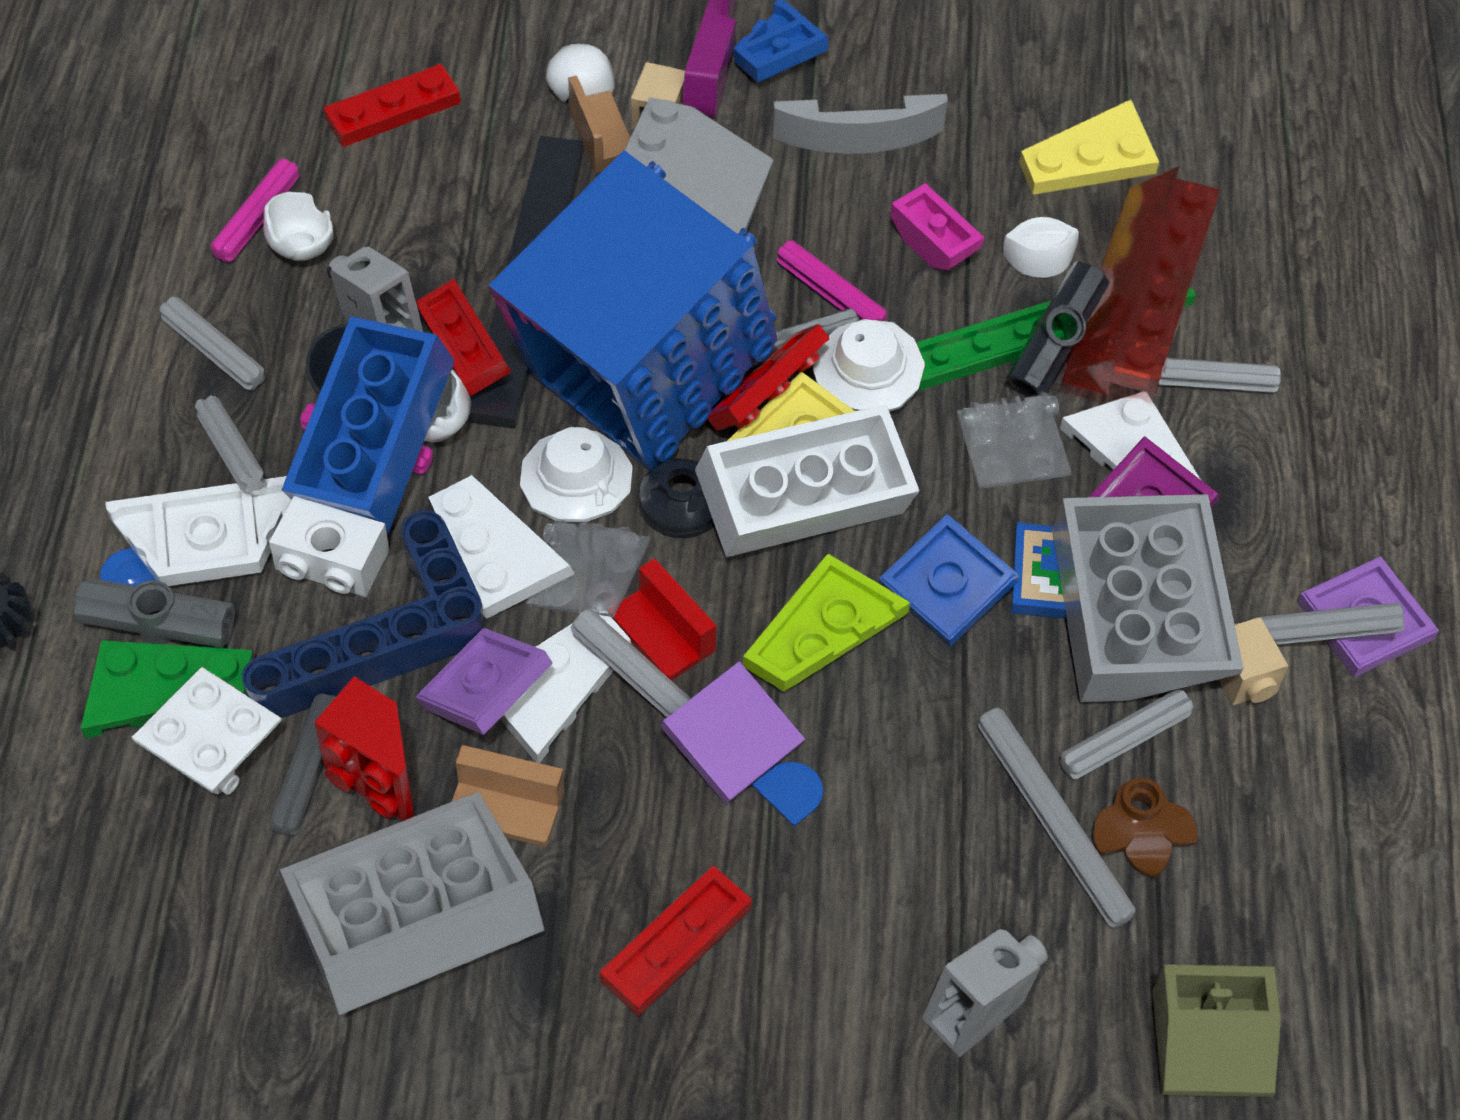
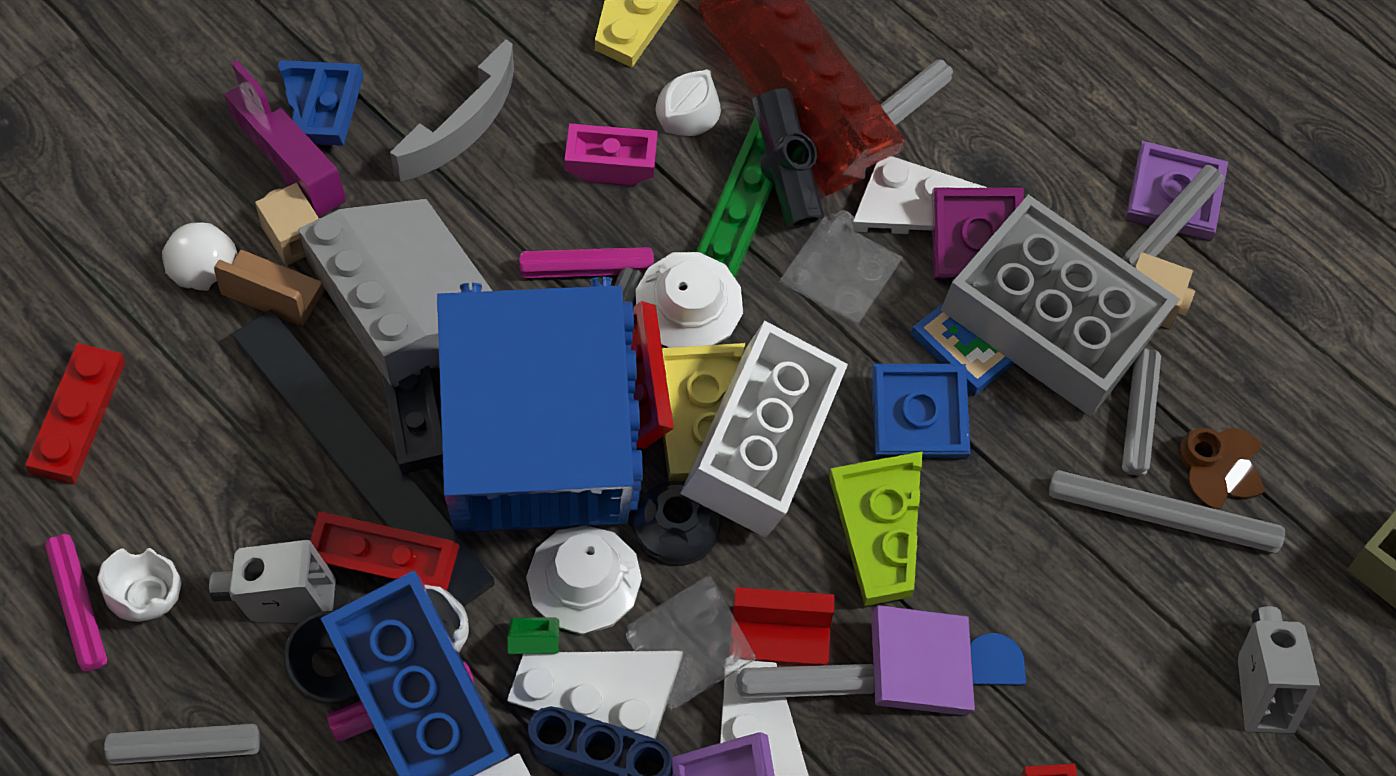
camera: 50 degrees left, 5 degrees up
none -> green tile [508,617,560,654]

